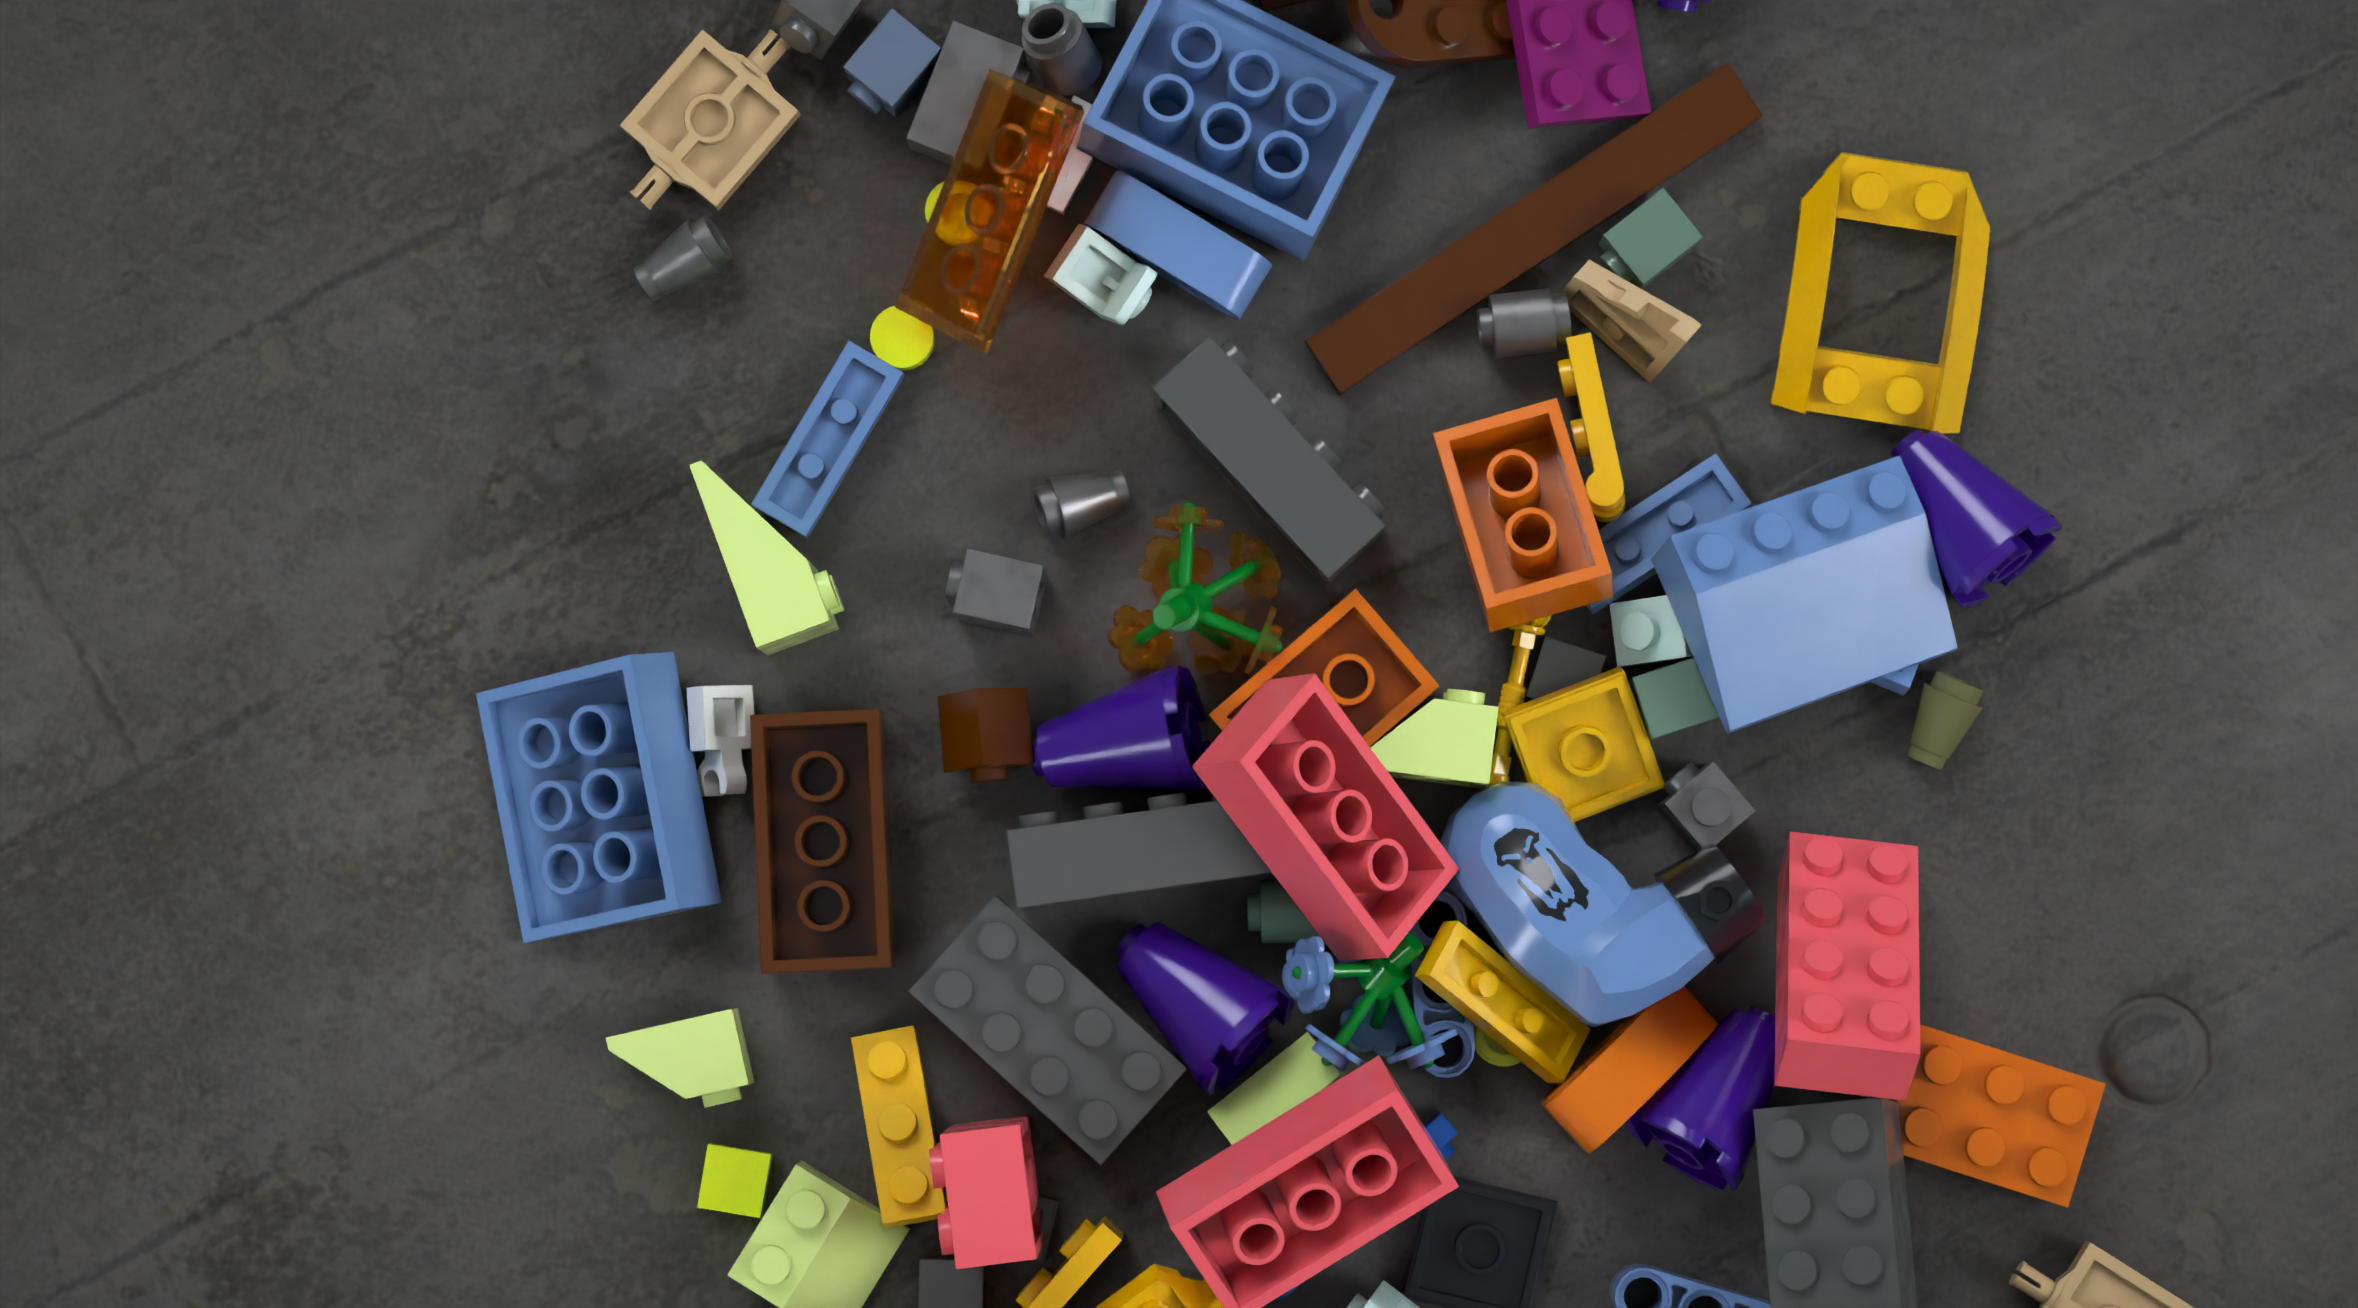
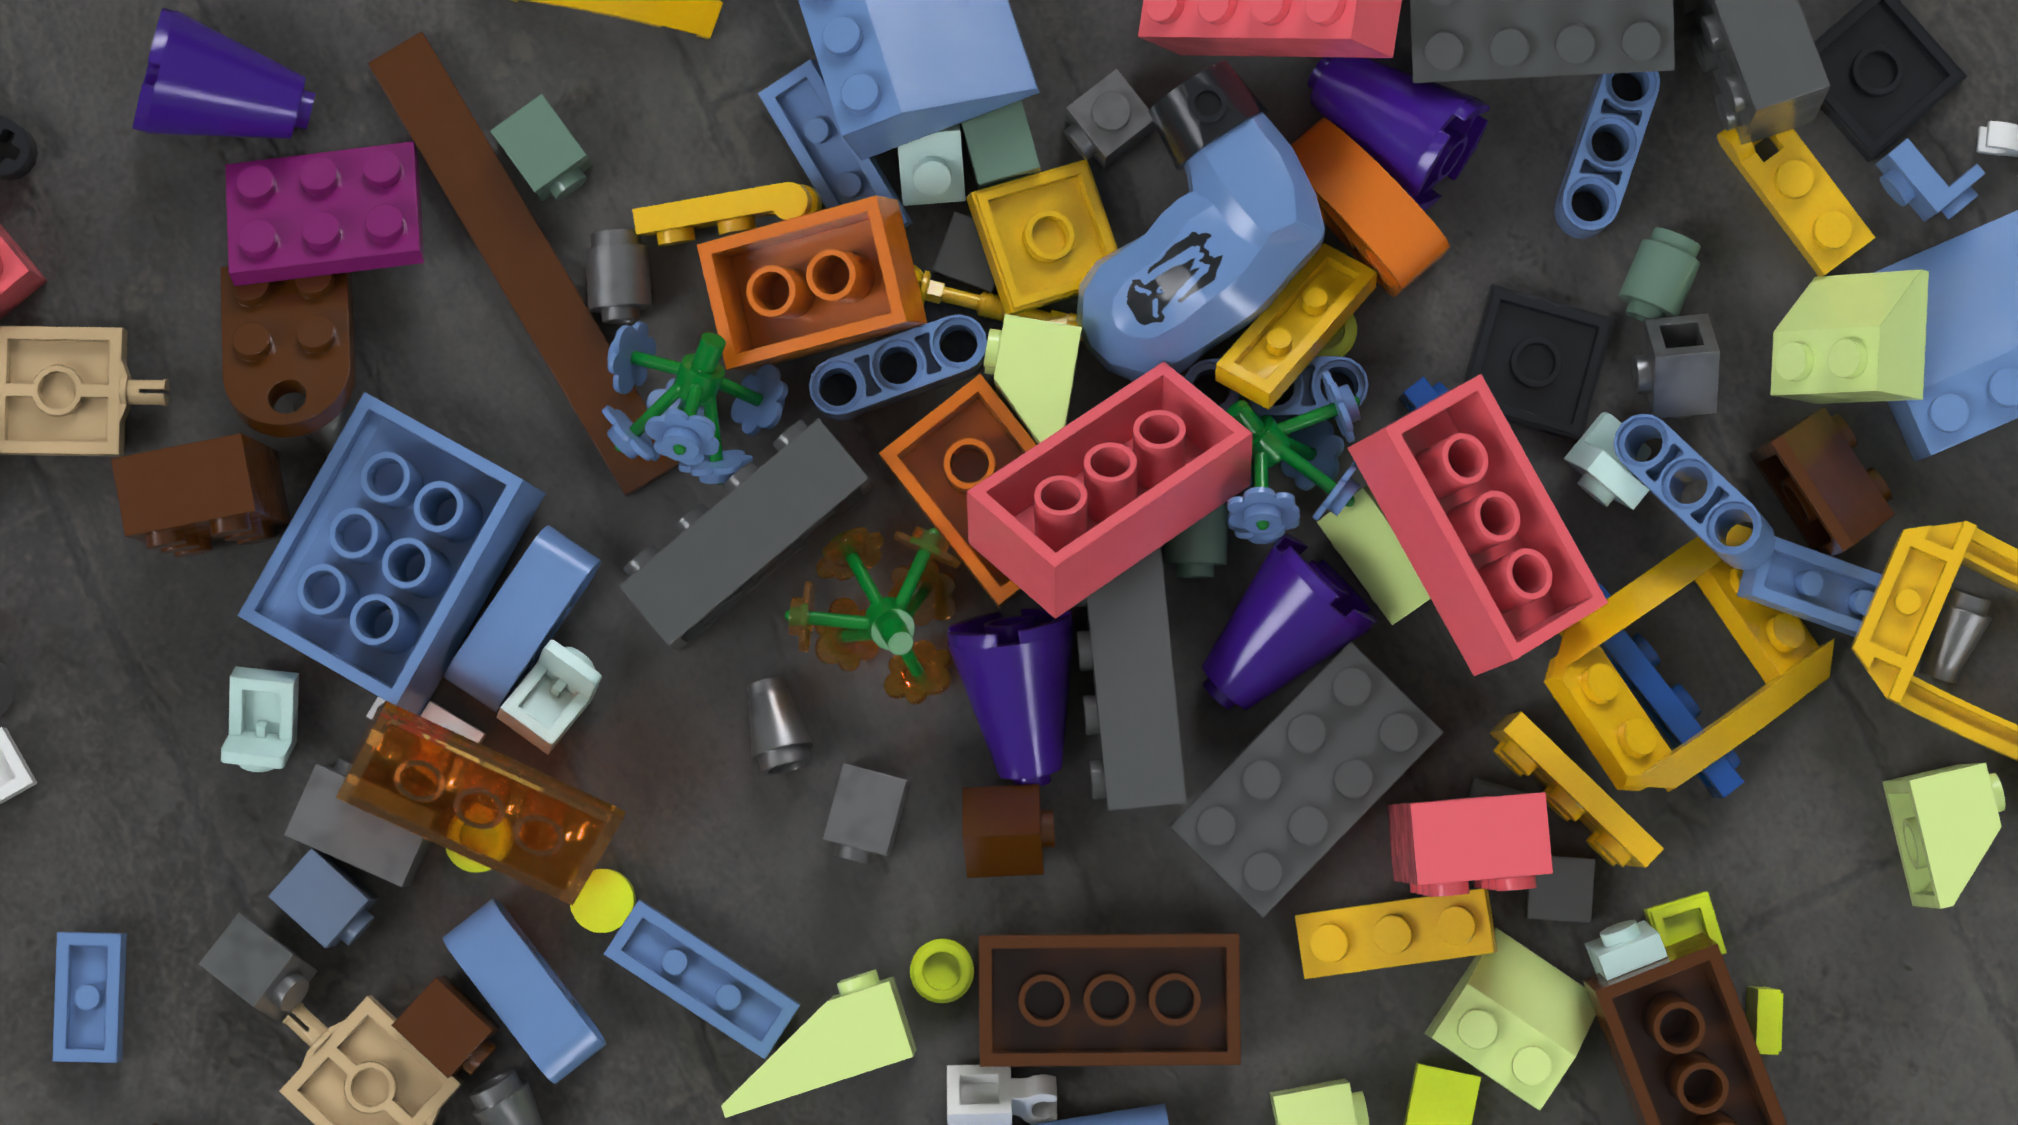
camera: 85 degrees left, 0 degrees up
flat silver brick [1022,3,1102,95] -> none
tan wing [1561,260,1702,383] -> none
none -> reddish brown brick [391,975,501,1078]
none -> medium blue beam [442,897,607,1084]
none -> medium blue plant [602,321,788,485]
none -> medium blue beam [809,314,987,421]
none -> neon yellow tile [910,938,974,1003]

